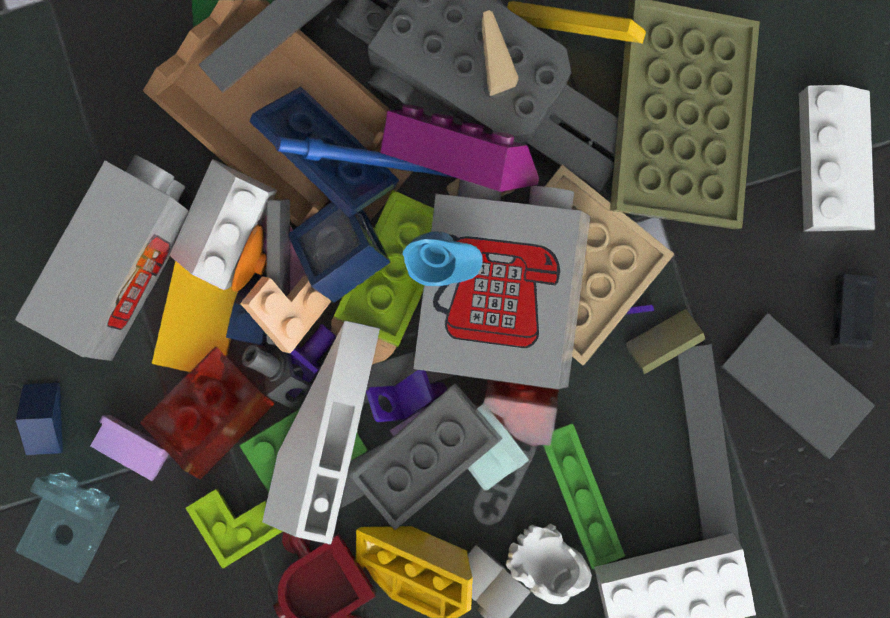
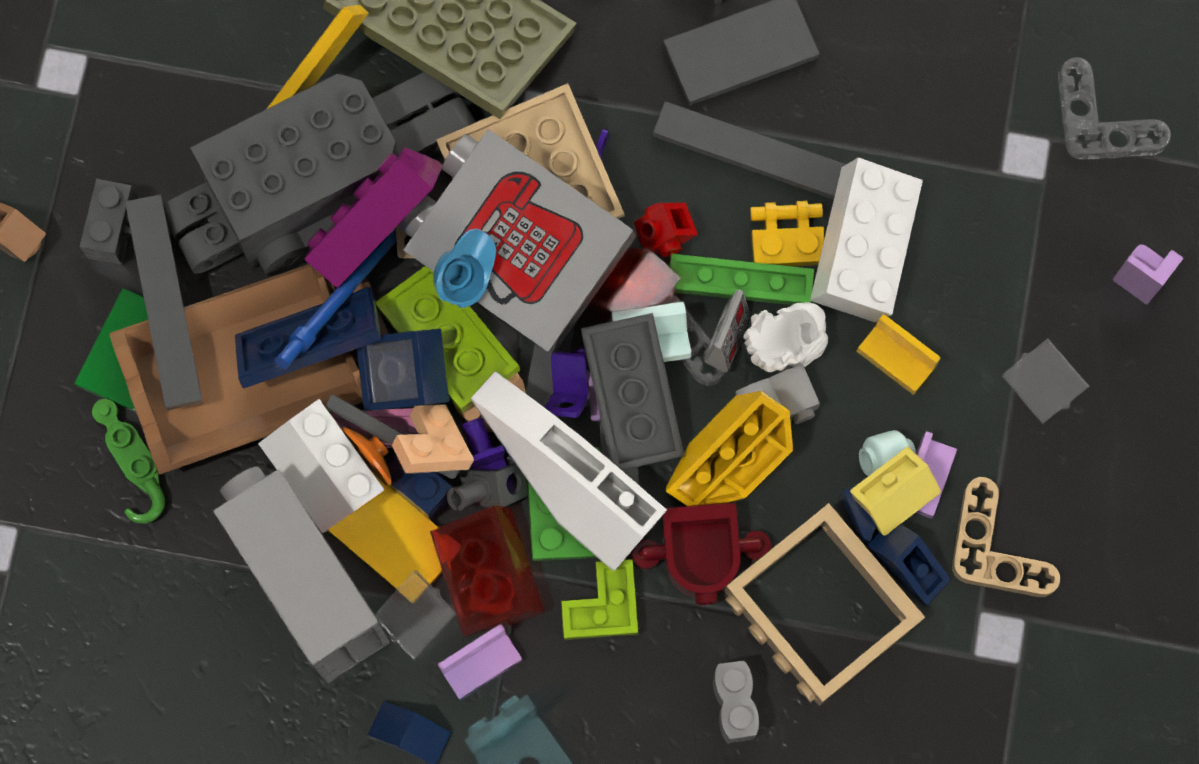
camera: 60 degrees left, 10 degrees down
tan slope [481,10,519,96] -> none
olive tile [625,309,705,374] -> none
none -> bright green piece [92,399,165,524]
none -> clear piece [374,570,457,660]
none -> red brick [633,202,698,257]
none -> light grey slope [704,289,750,372]
none -> yellow plate [750,201,824,266]

